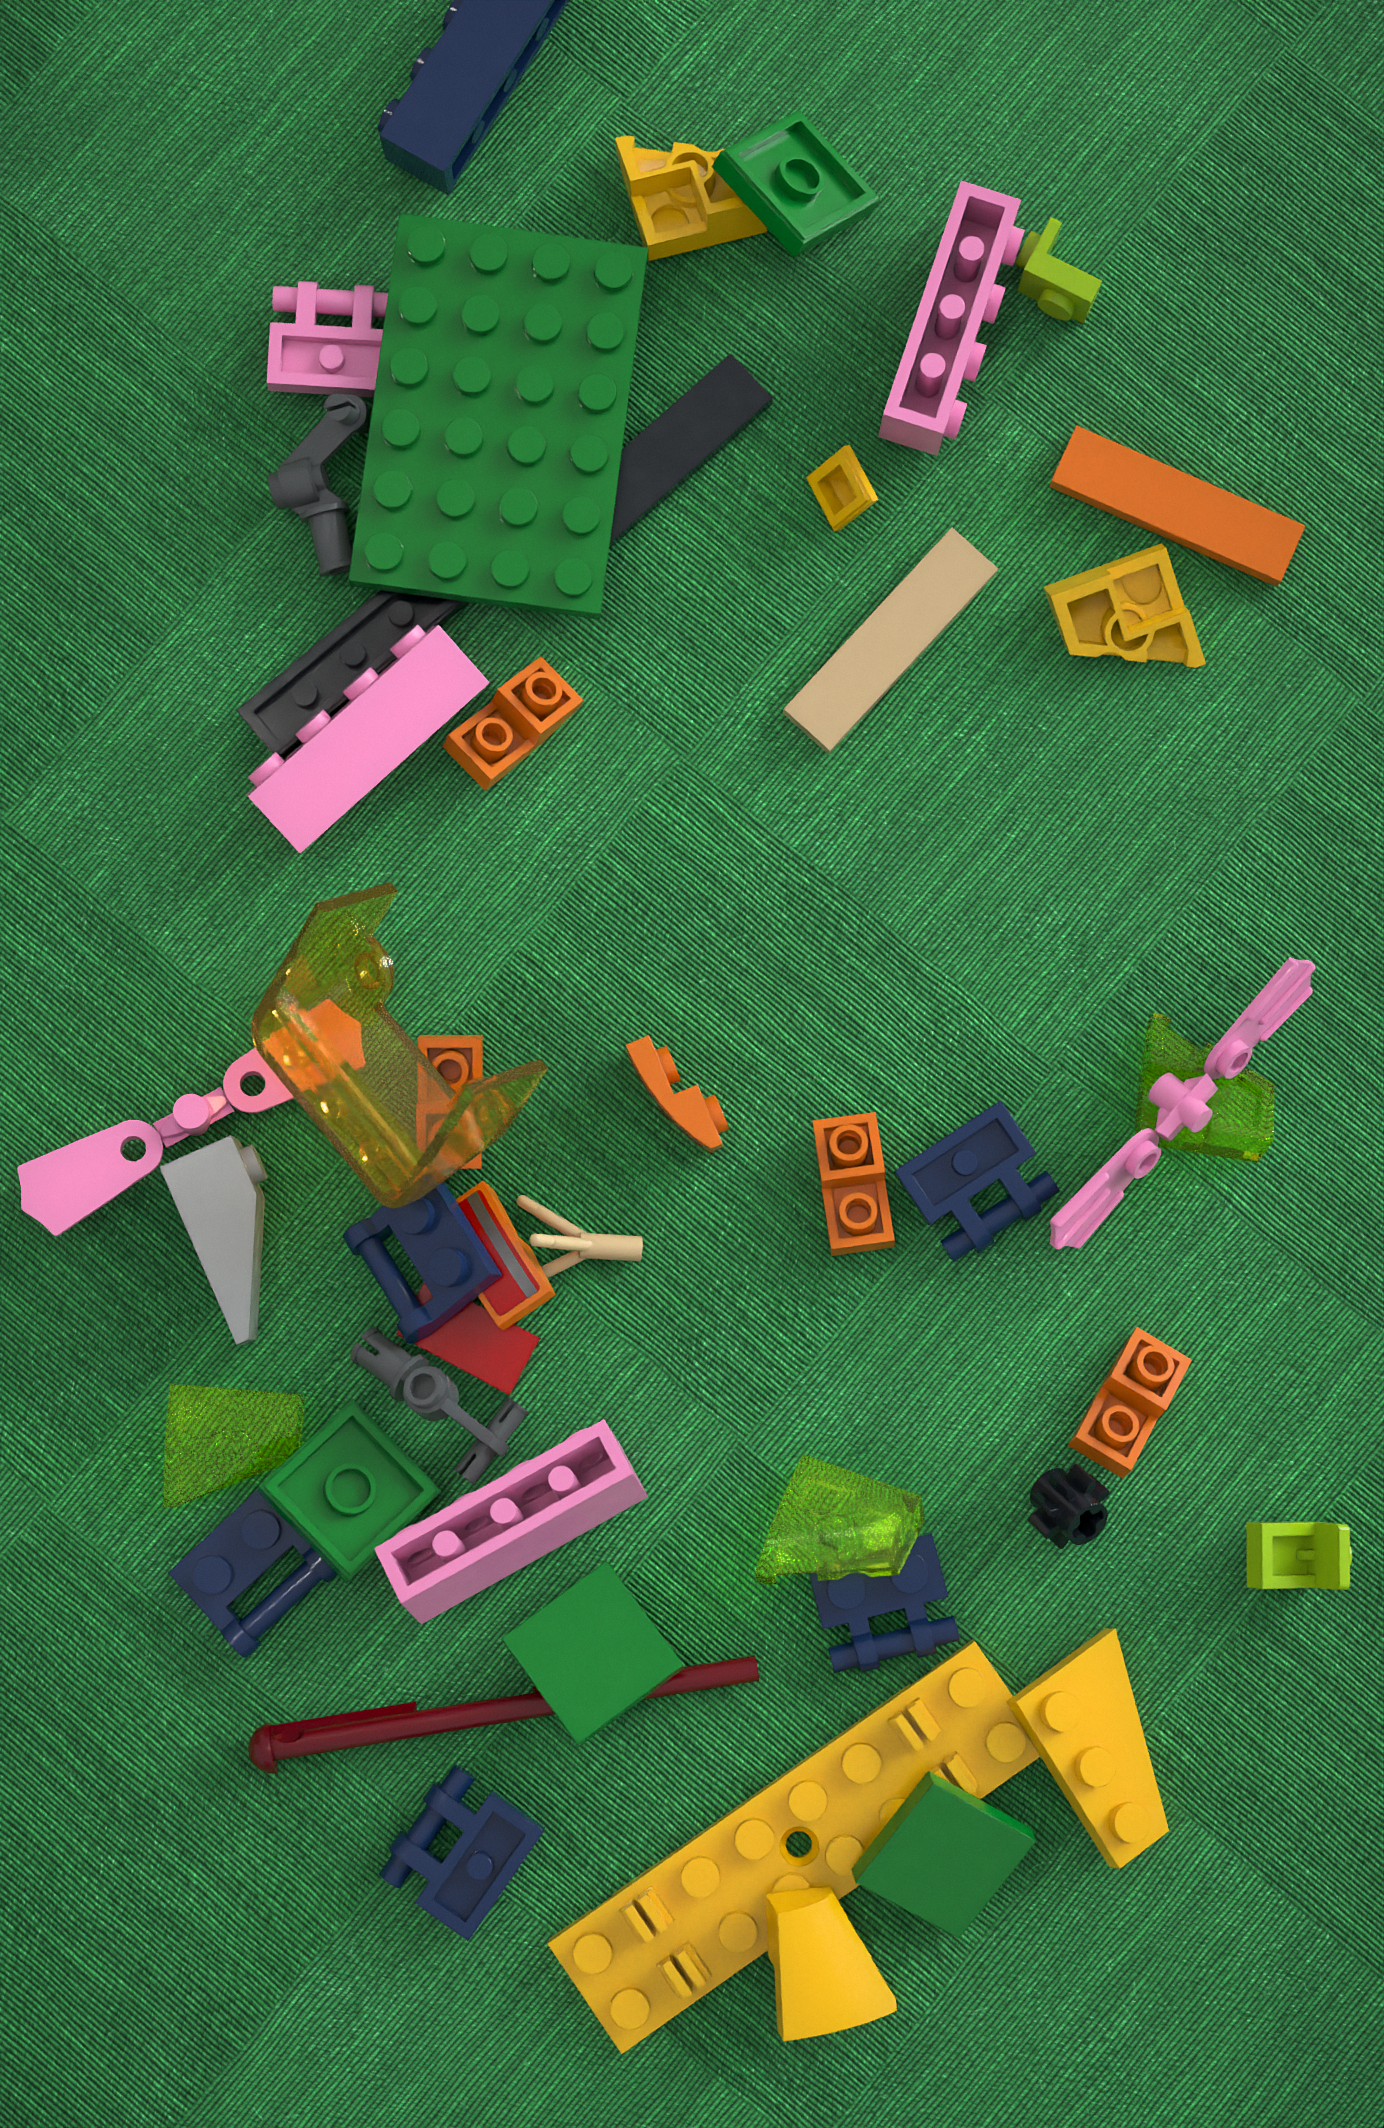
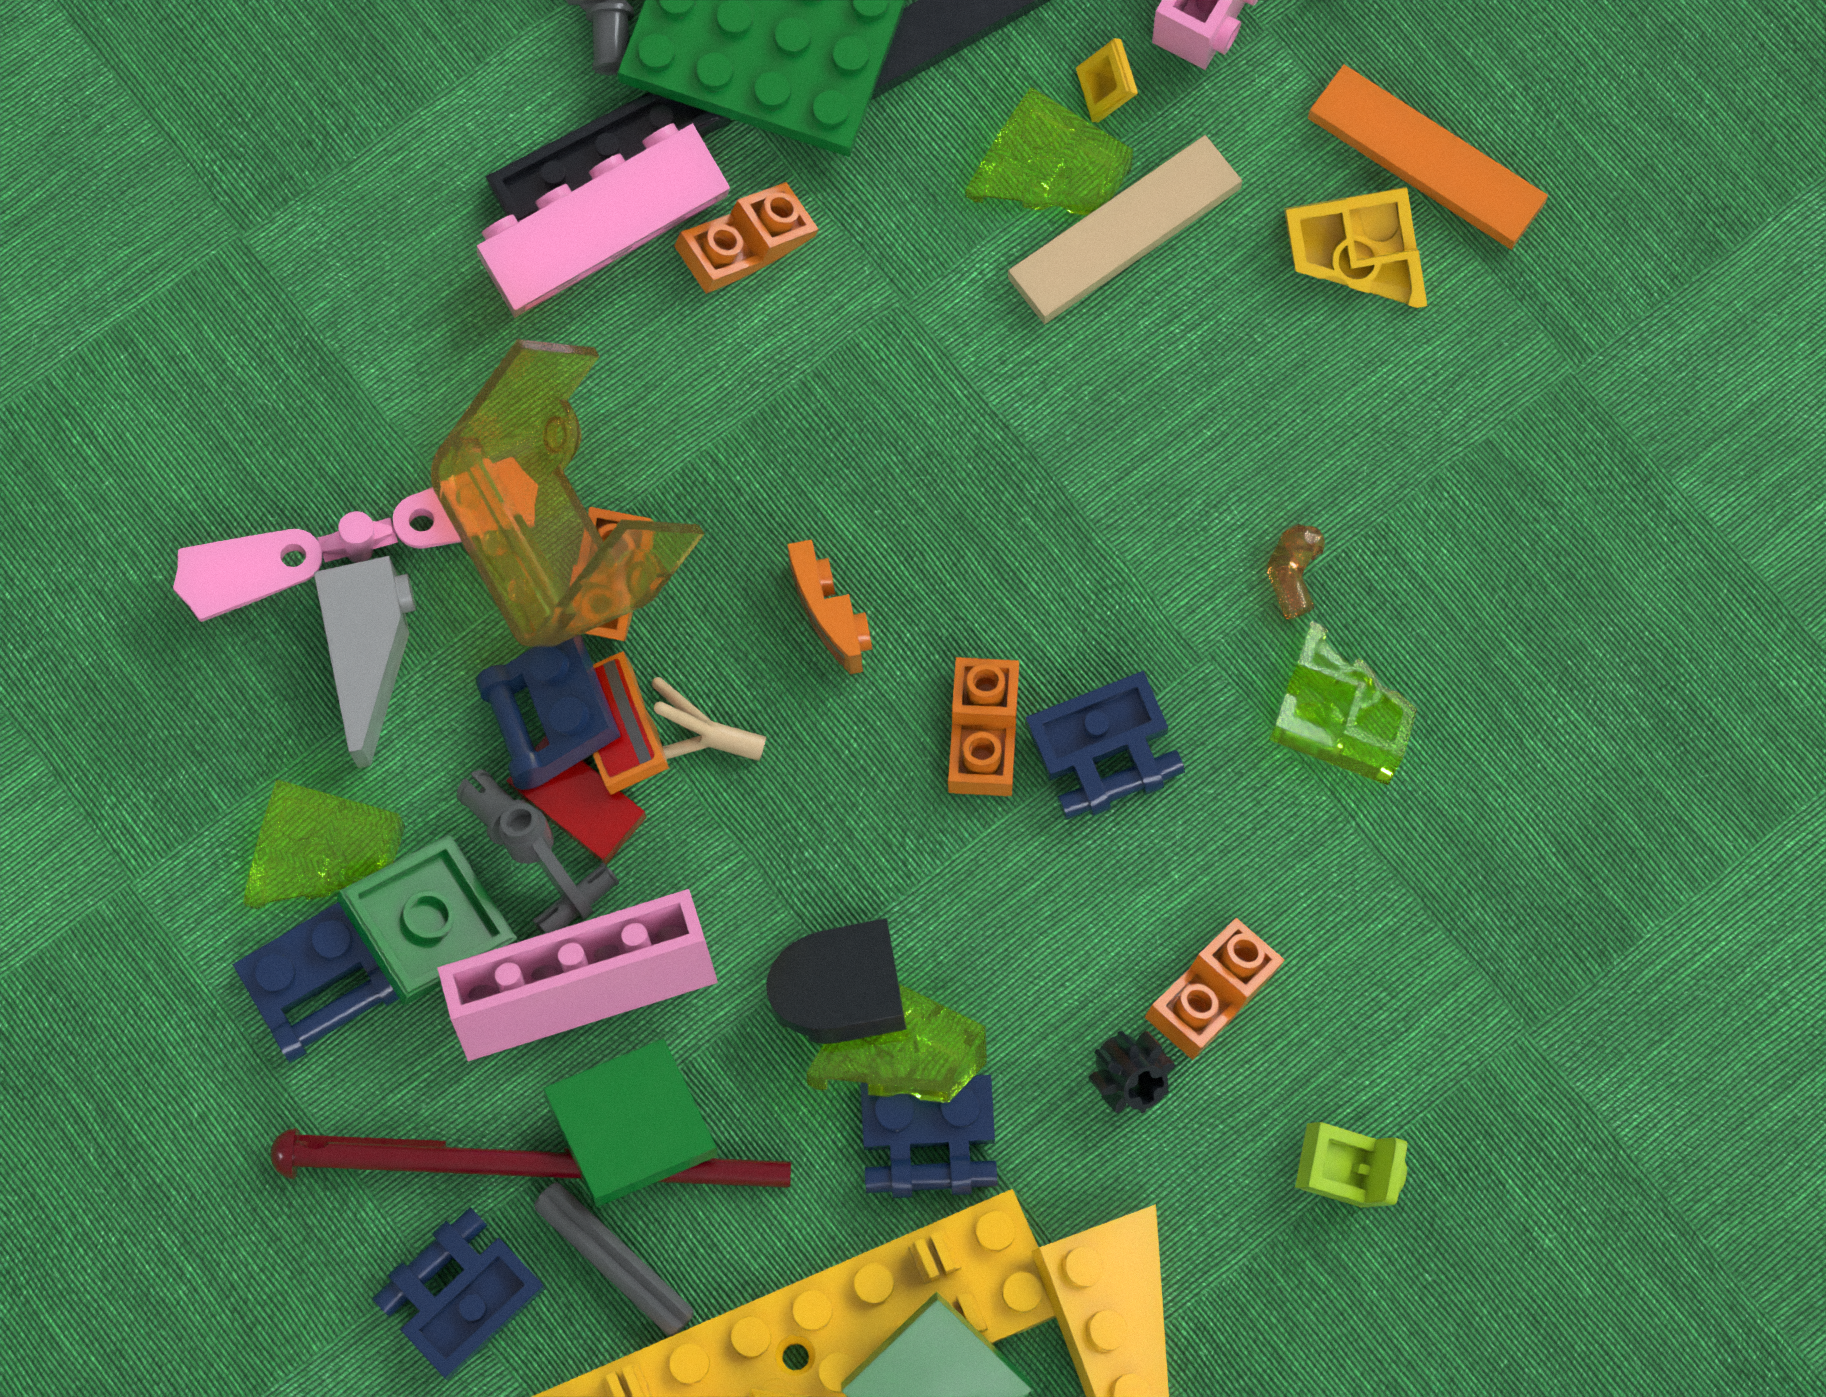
camera: 15 degrees right, 10 degrees down
bright pink piece [1050,957,1316,1250] -> none
none -> dark grey axle [534,1182,694,1336]
none -> black tile [766,918,907,1044]
none -> clear neon green slope [965,87,1134,215]
none -> clear orange arm [1267,524,1325,619]

